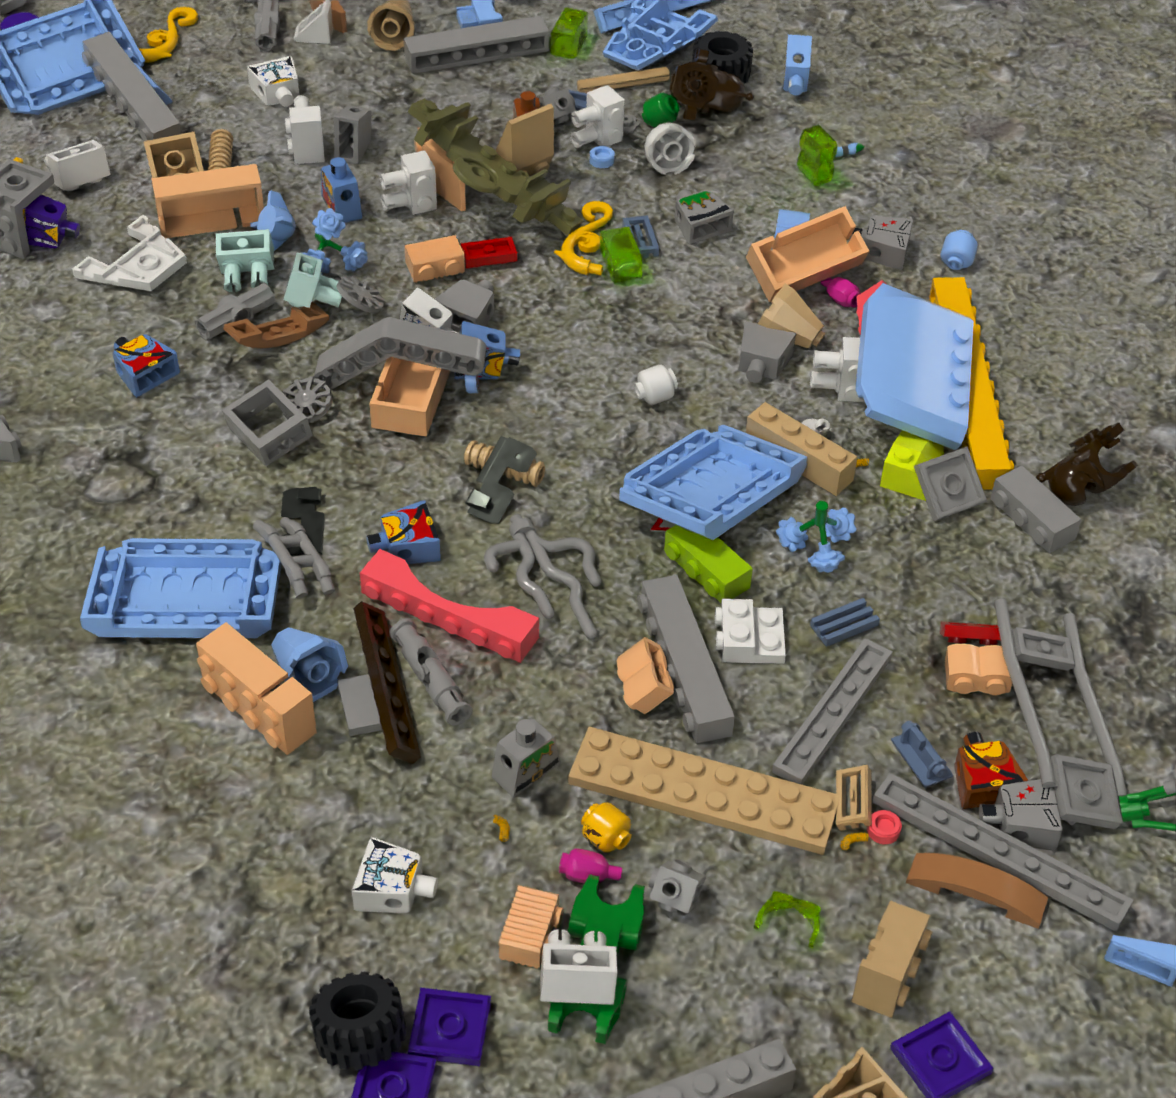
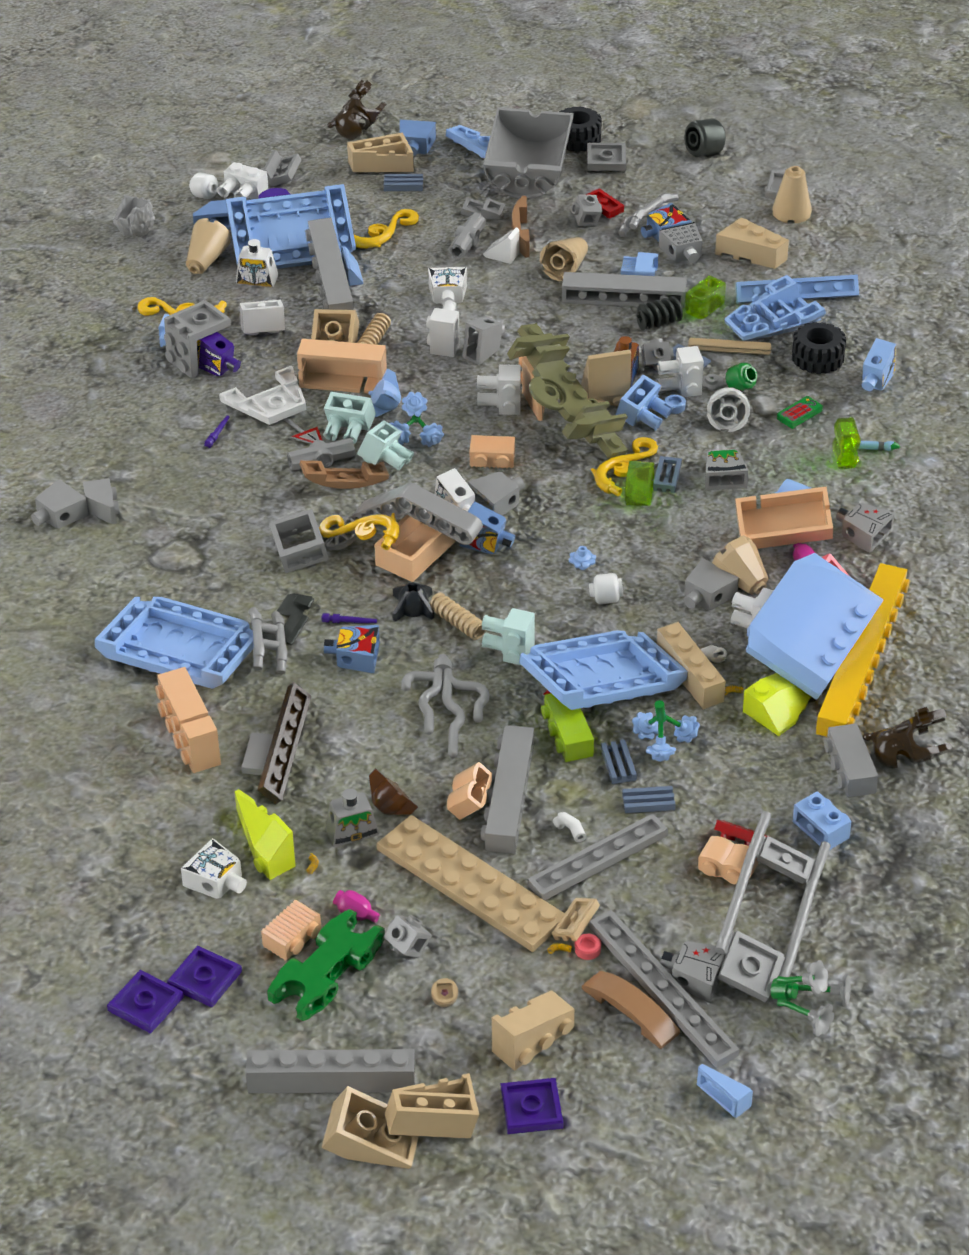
camera: 25 degrees right, 5 degrees down
medium blue torso [113,334,180,398] -> none
light blue cone [271,627,348,702] -> none
black tyre [309,972,406,1070] -> none
medium blue torso [321,157,362,223] -> none
light grey wheel [337,276,385,313] -> none
coral arch [360,549,539,663] -> none
light grey piece [390,618,473,726] -> none
red plate [460,236,517,268] -> none
light blue tile [465,374,479,394] -> none
pearl dark grey piece [465,436,537,524] -> none
white brick [540,929,617,1004] -> none
yellow head [581,802,632,853] -> none
dark brown helmet [669,49,754,121] -> none
white plate [715,599,786,664] -> none
clear neon green cap [754,891,821,949] -> none
sand blue hinge [891,721,953,788] -> none
light grey plate [914,447,987,521] -> none
light blue head [940,230,978,270] -> none
torso [955,732,1028,809] -> none
none -> dark purple piece [204,415,230,448]
none -> neon yellow wedge [235,789,296,880]
none -> white torso [236,239,278,287]
none -> light grey piece [283,418,323,444]
none -> yellow plant [319,513,400,550]
none -> dark purple piece [321,613,377,623]
none -> reddish brown piece [369,768,418,815]
none -> black piece [393,582,435,622]
none -> tan tile [431,978,458,1007]
none -> light aqua brick [482,608,535,666]
none -> white arm [553,812,586,842]
none -> light blue plant [569,546,596,570]
none -> sand blue tile [601,740,637,784]
none -> light blue brick [616,374,674,431]
none -> pearl dark grey piece [636,296,683,330]
none -> tile [777,396,823,429]
none -> light blue brick [793,791,851,850]

